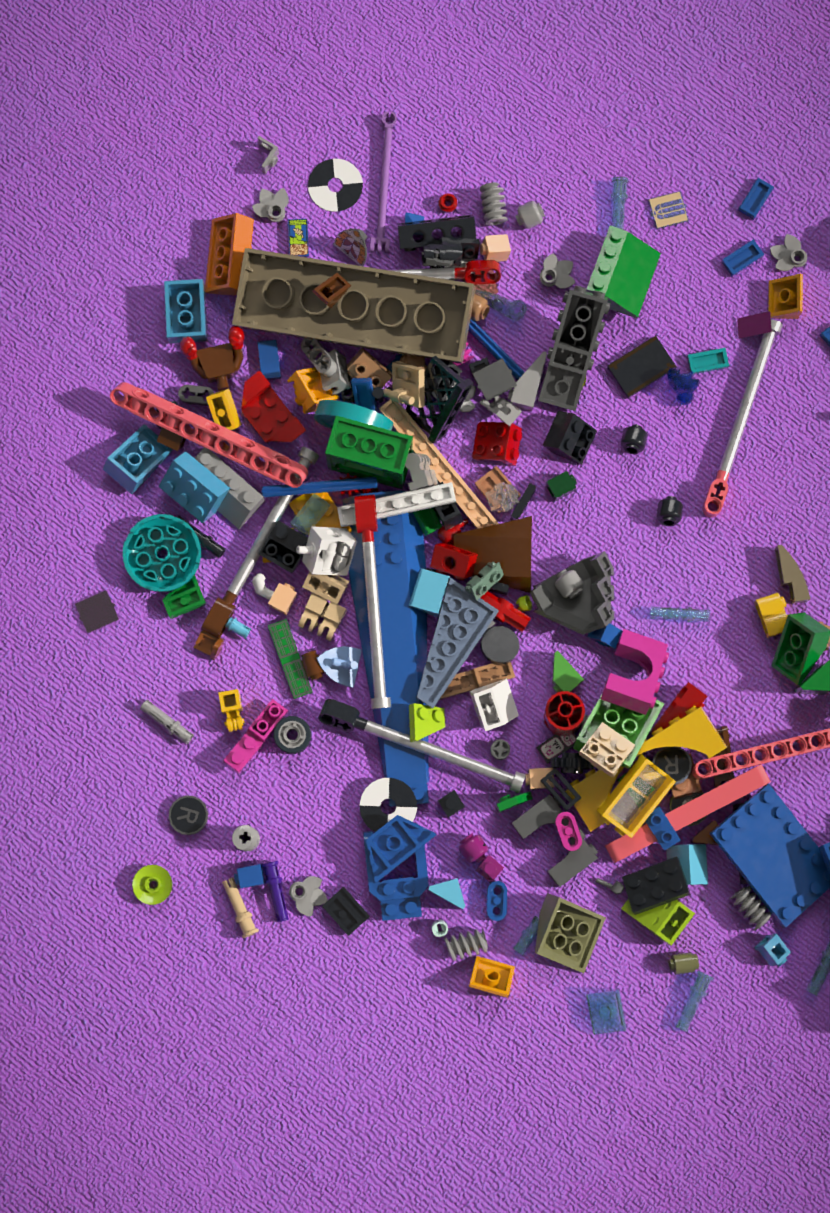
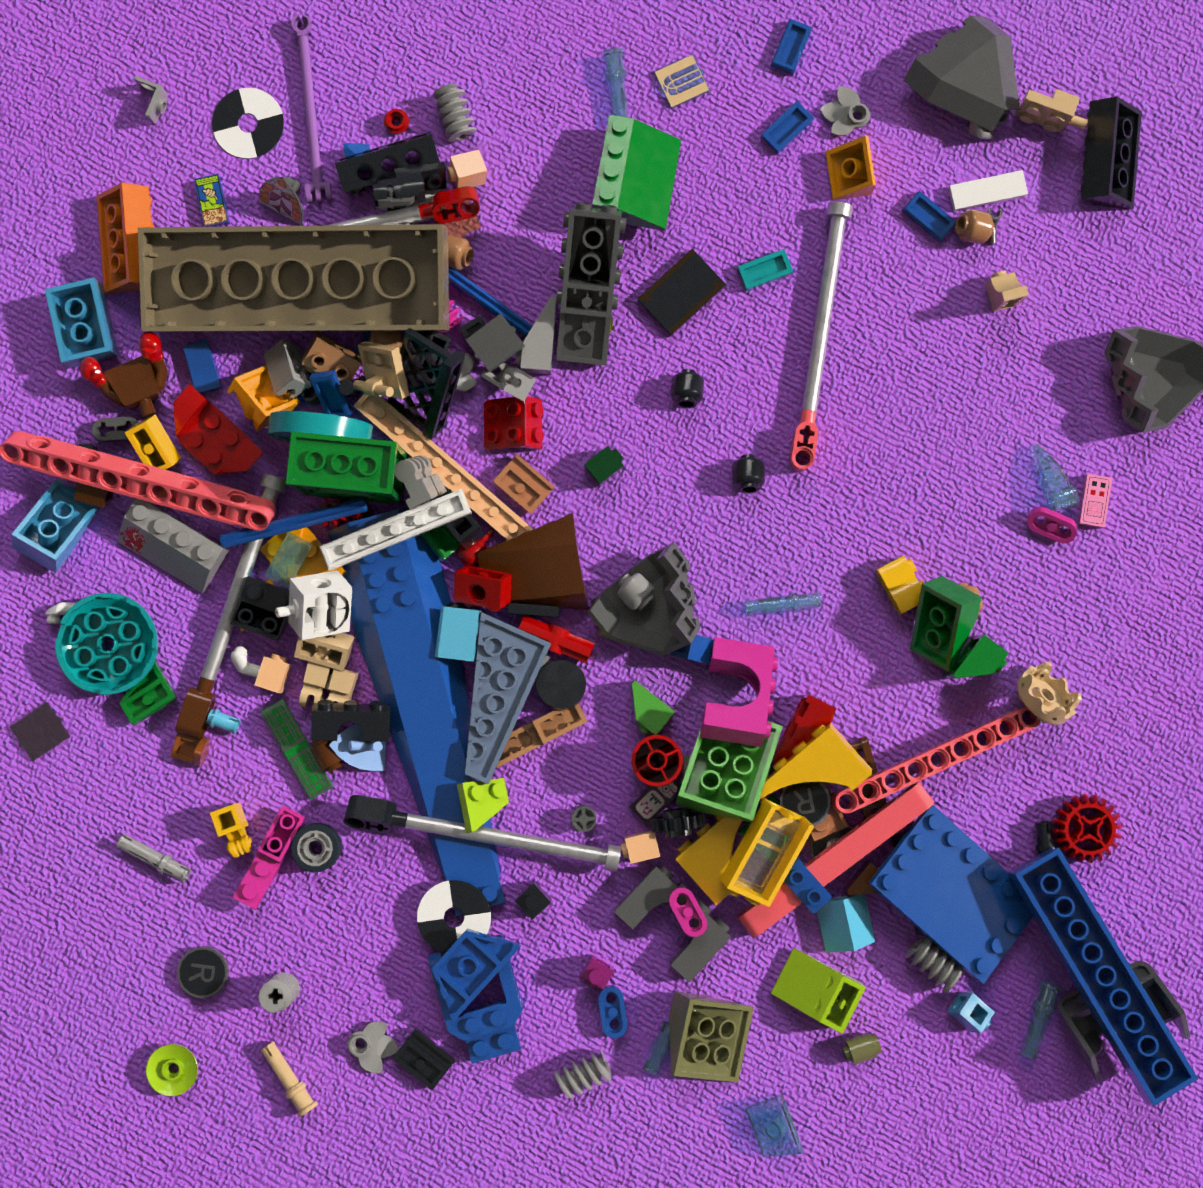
camera: 10 degrees left, 5 degrees up
dark azure brick [158,452,230,523] -> none
black pin [177,515,226,559] -> none
blue brick [234,864,265,889] -> none
light grey plate [252,188,289,222] -> none
dark purple pin [261,861,289,922] -> none
light grey beam [301,338,337,377] -> none
reddish brown slope [313,273,351,308] -> none
flat silver piece [354,494,391,709] -> none
medium azure slope [428,878,465,910] -> none
light aqua hinge [432,920,448,937] -> none
magenta head [459,833,488,864] -> none
sand green hinge [465,562,504,600] -> none
light orange slope [468,956,515,998] -> none
white slope [470,678,519,731] -> none
clear light blue piece [475,289,527,321] -> none
clear brick [485,482,519,512] -> none
green wing [495,792,533,813] -> none
black tile [510,483,536,520] -> none
light grey head [515,201,545,229] -> none
lime hinge [516,595,532,612] -> none
light grey plate [540,253,575,289] -> none
black tile [540,768,581,811] -> none
black slope [543,411,597,465] -> none
tan plate [579,722,635,777] -> none
dark grey hand [596,878,624,894] -> none
black plate [622,856,691,915] -> none
clear blue piece [667,367,700,405] -> none
clear light blue pin [675,971,714,1032] -> none
magenta sticker [737,311,772,339] -> none
dark tan slope [775,545,810,604] -> none
none -> white arm [45,602,75,624]
none -> black arch [311,700,390,742]

